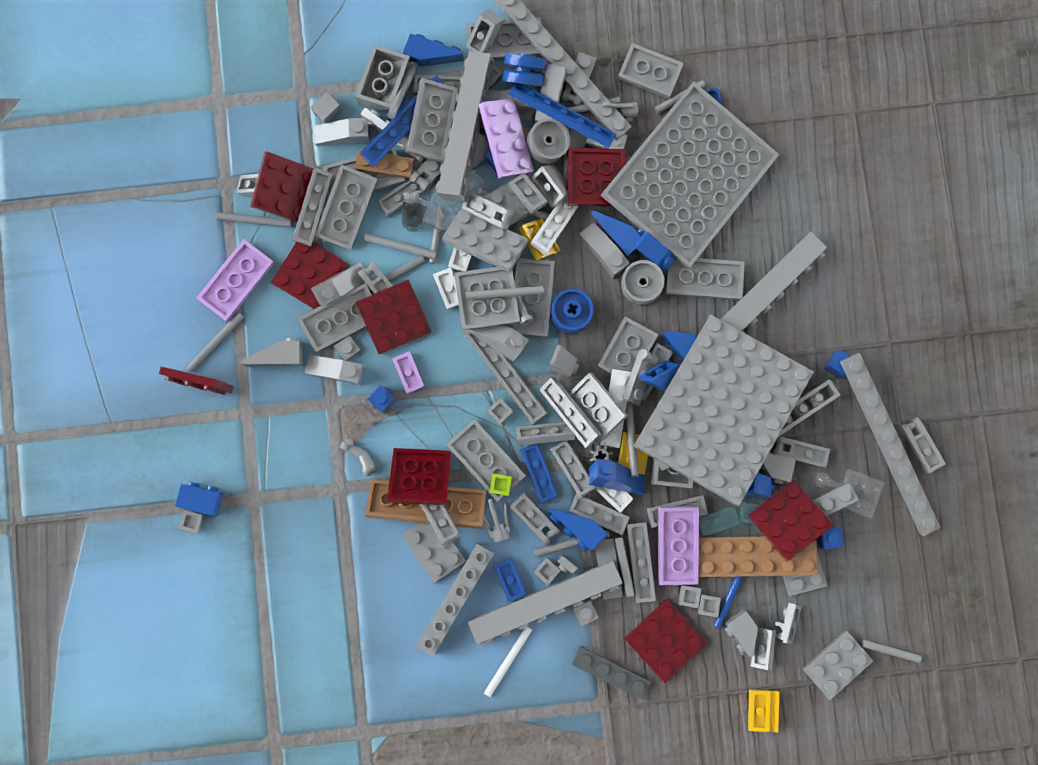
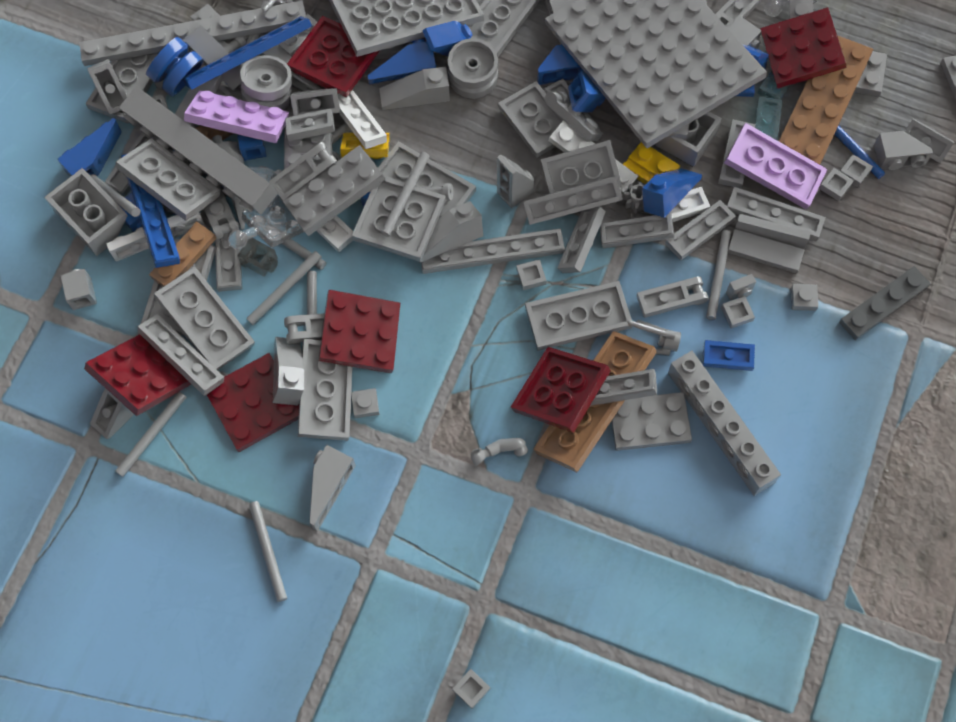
camera: 60 degrees left, 15 degrees down
dark red plate [159,366,234,395] -> none
blue brick [175,481,224,516] -> none
lavender plate [196,239,274,322] -> none
light grey slope [305,355,365,385] -> none
light grey slope [314,118,371,145] -> none
blue brick [367,385,397,414] -> none
lavender plate [392,351,425,394] -> none
white plate [433,267,459,310] -> none
light grey brick [468,560,622,645] -> none
white bar [484,627,532,697] -> none
lime plate [489,474,512,496] -> none
blue tile [520,443,559,503] -> none
blue slope [549,508,608,553] -> none
blue wheel [551,289,593,334] -> none
dark red plate [624,598,707,683] -> none
light grey bar [626,401,639,477] -> none
plate [775,603,802,644] -> none
blue brick [817,526,845,550] -> none

